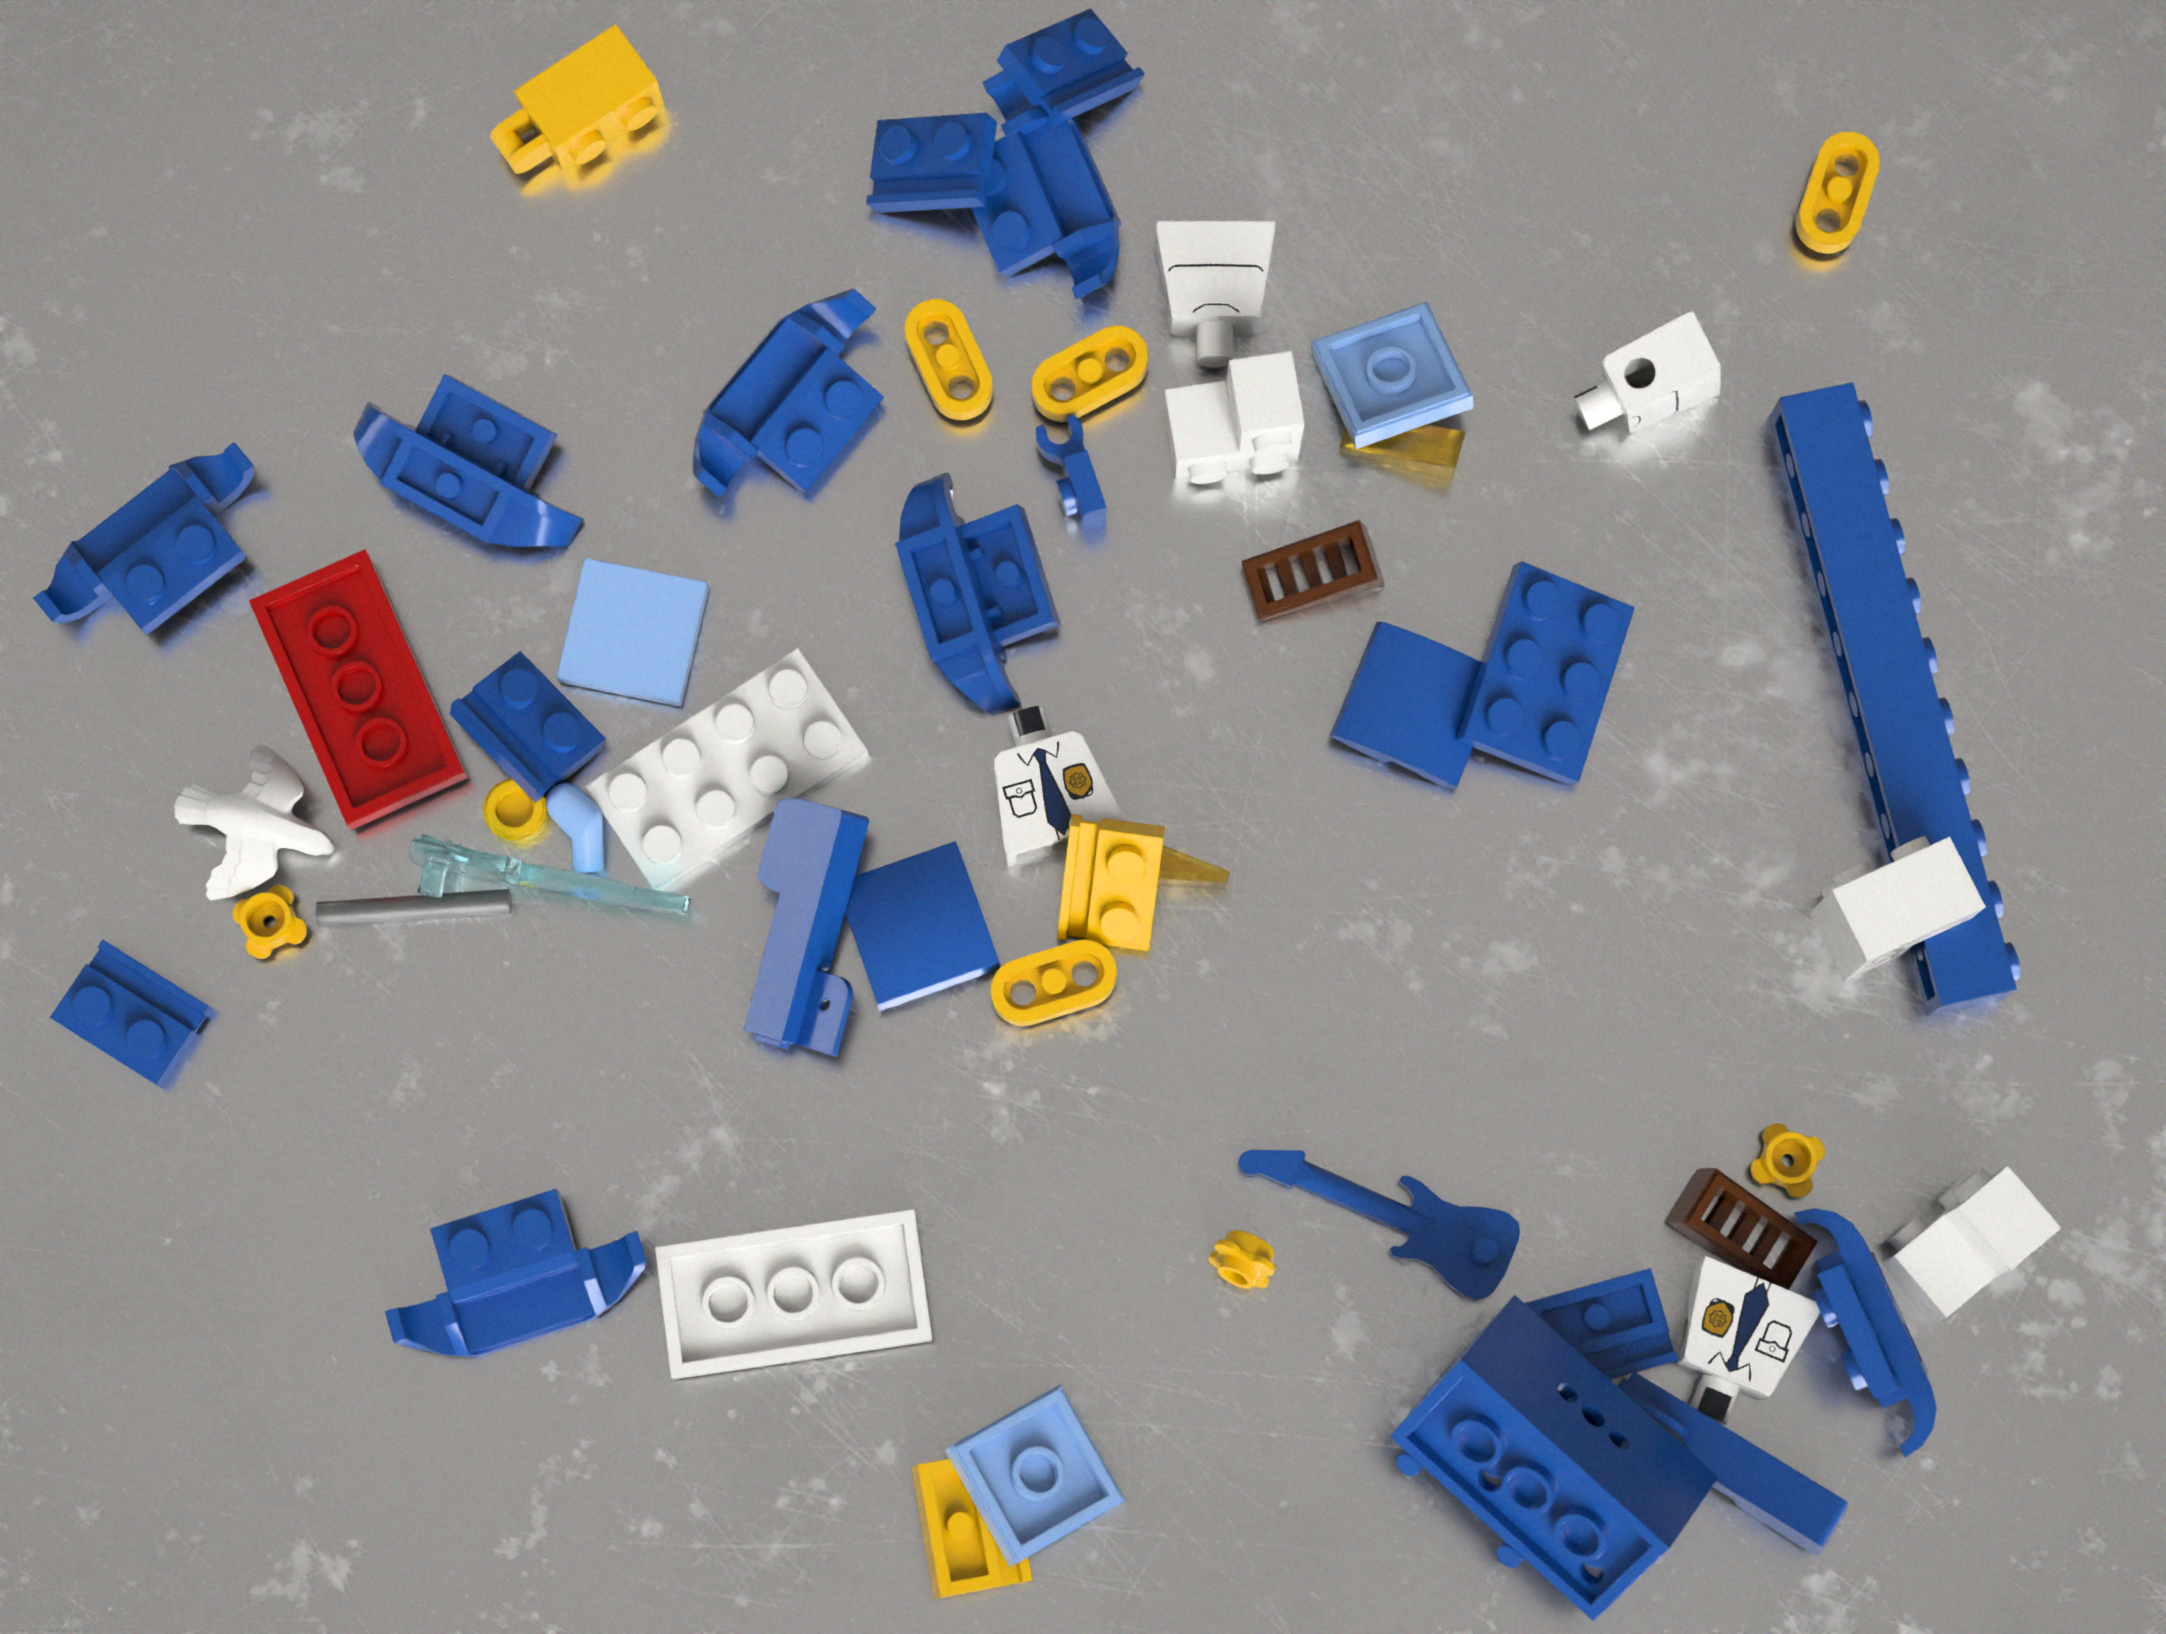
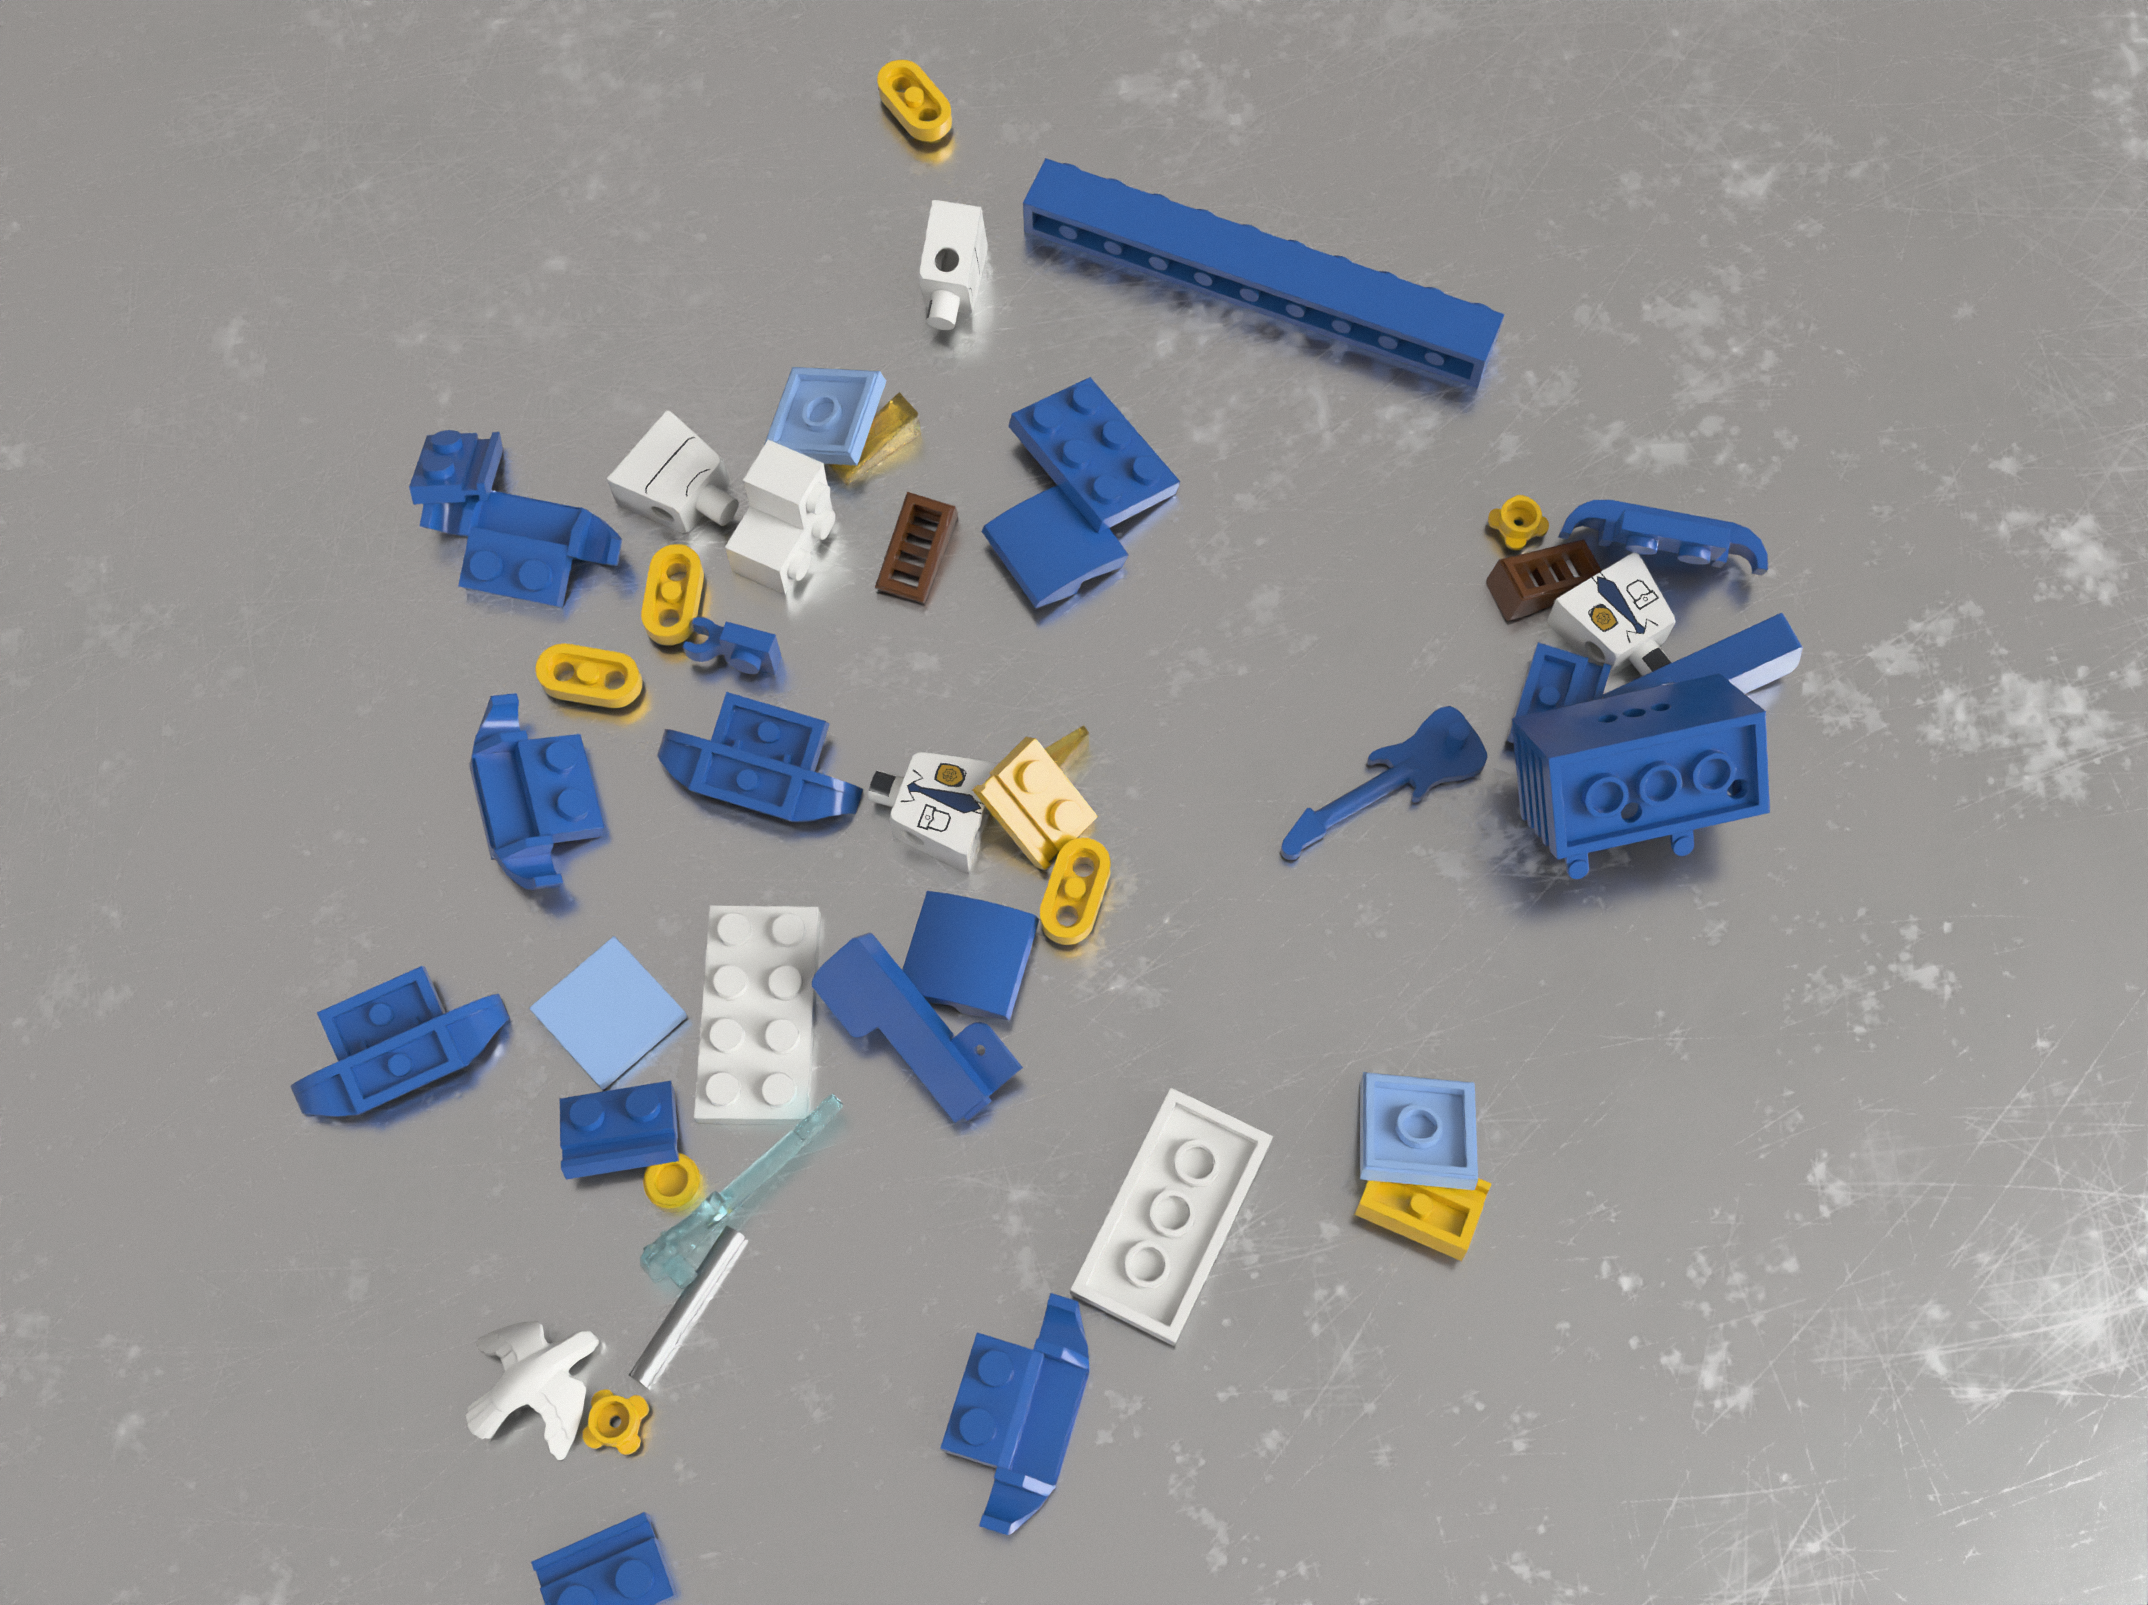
camera: 55 degrees left, 10 degrees down
blue plate [33,442,254,635] -> none
red plate [249,549,468,830] -> none
yellow brick [490,24,664,173] -> none
light blue arm [546,783,604,872] -> none
blue plate [866,113,997,213] -> none
yellow plate [1208,1230,1276,1288] -> none
white brick [1809,836,1985,982] -> none
white brick [1882,1166,2061,1323] -> none

